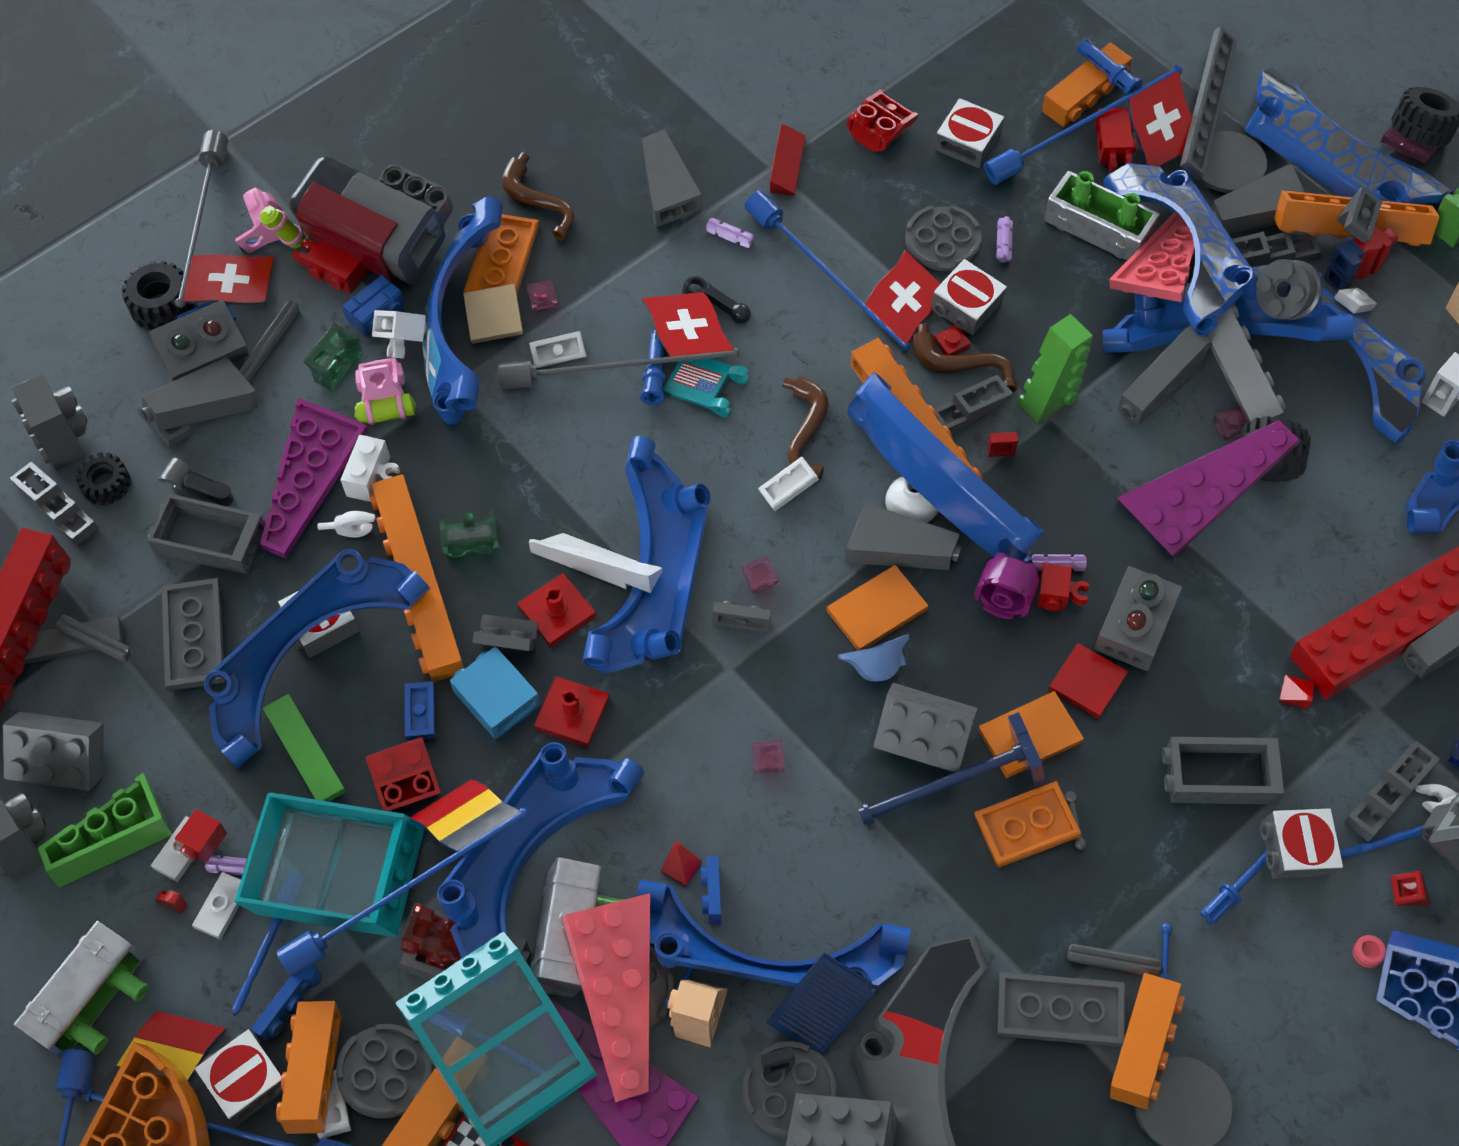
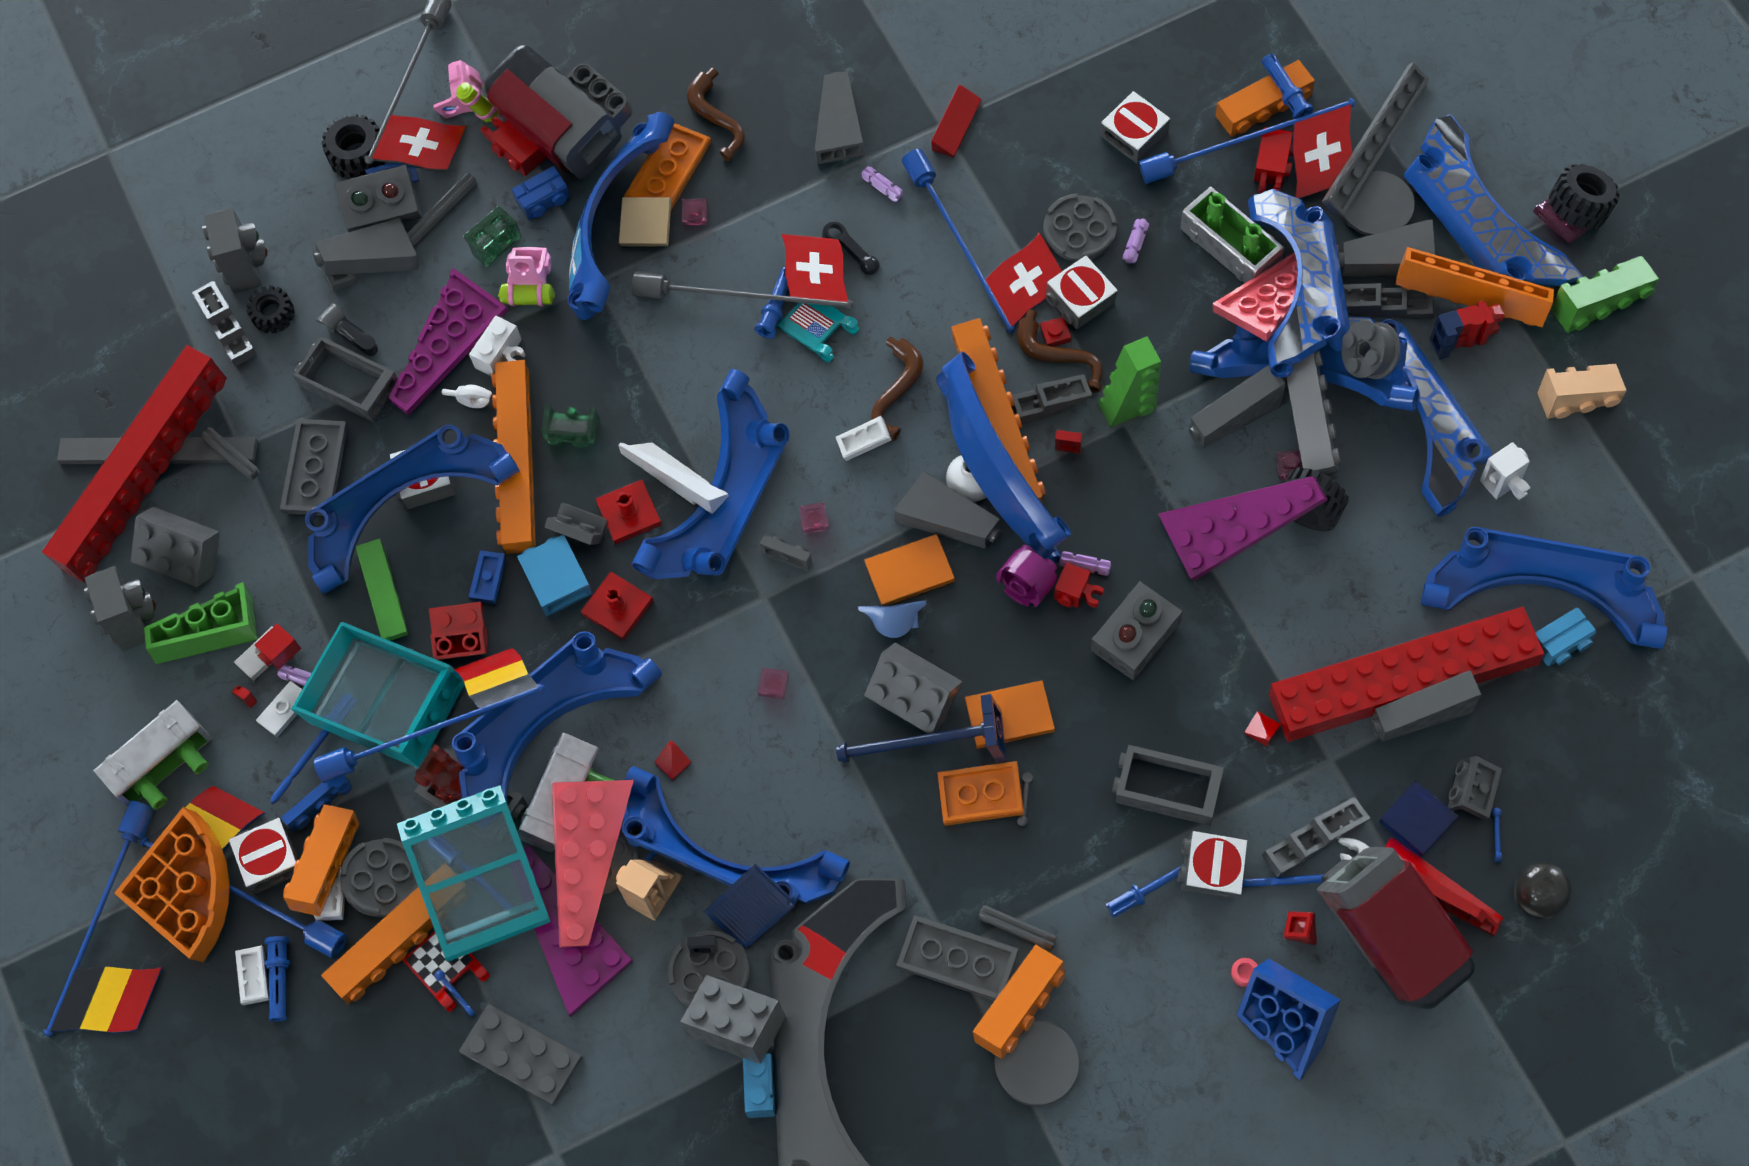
camera: 20 degrees right, 5 degrees up
white brick [372,310,427,359] -> none
white slope [529,331,587,368] -> none
blue plate [701,856,721,924] -> none
red slope [846,89,918,152] -> none
red tile [1048,643,1128,719] -> none
blue hinge [1159,923,1173,980] -> none
white plate [1334,288,1377,313] -> none
dark grey slope [1337,187,1382,243] -> none

